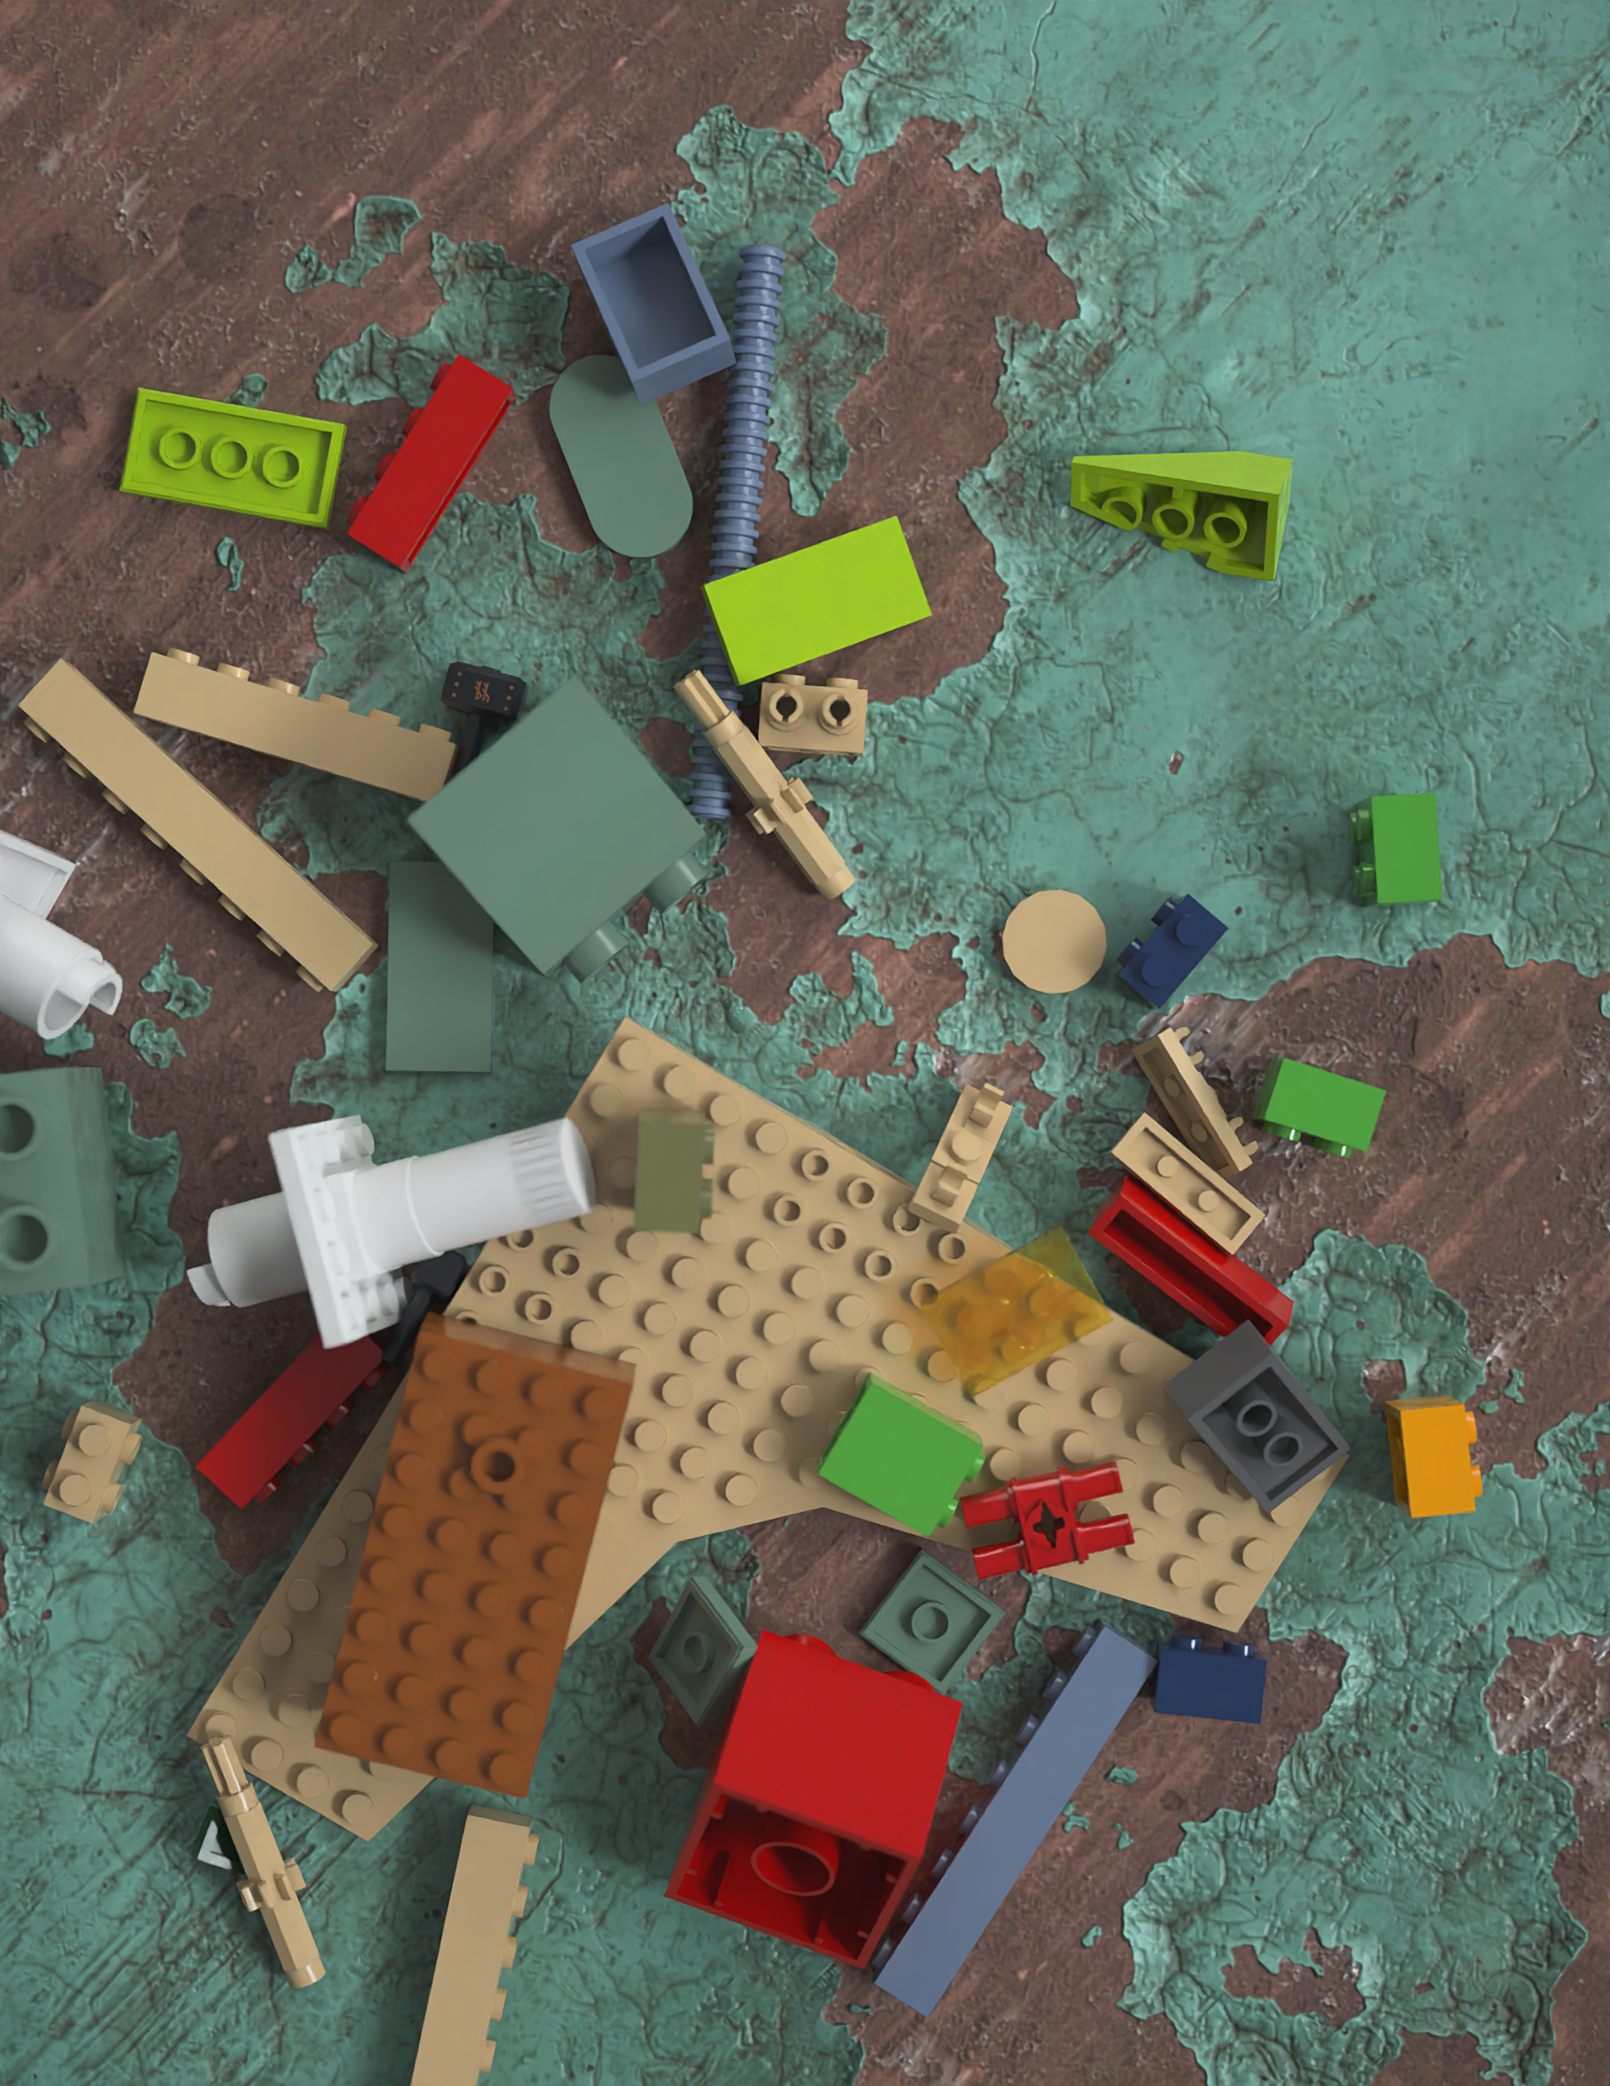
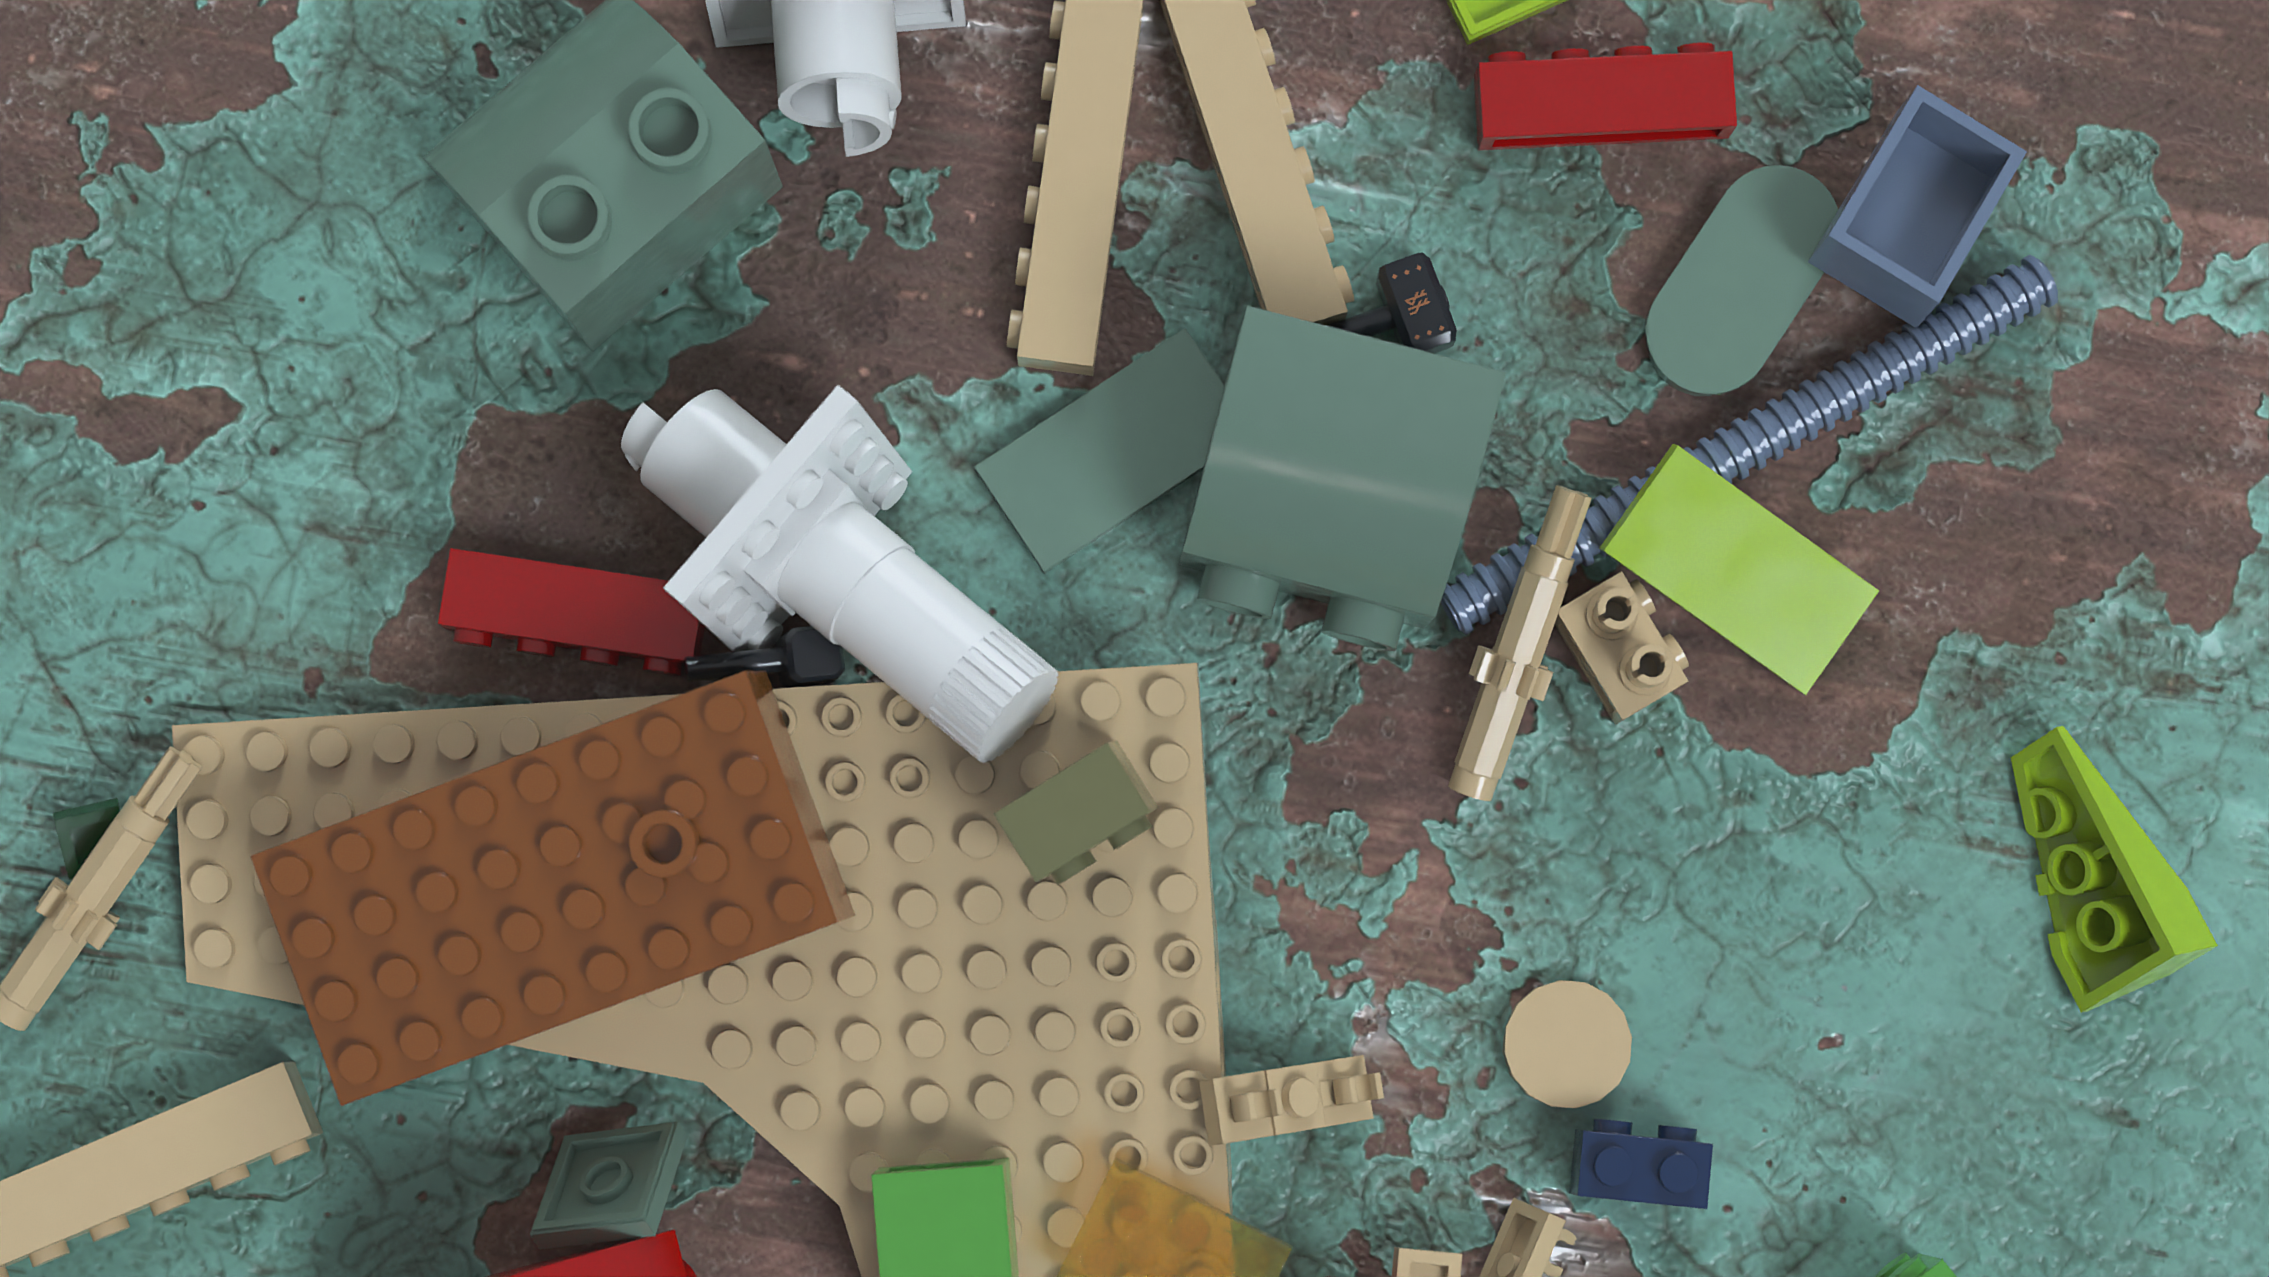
camera: 55 degrees right, 5 degrees down
tan brick [41,1400,142,1524] -> none

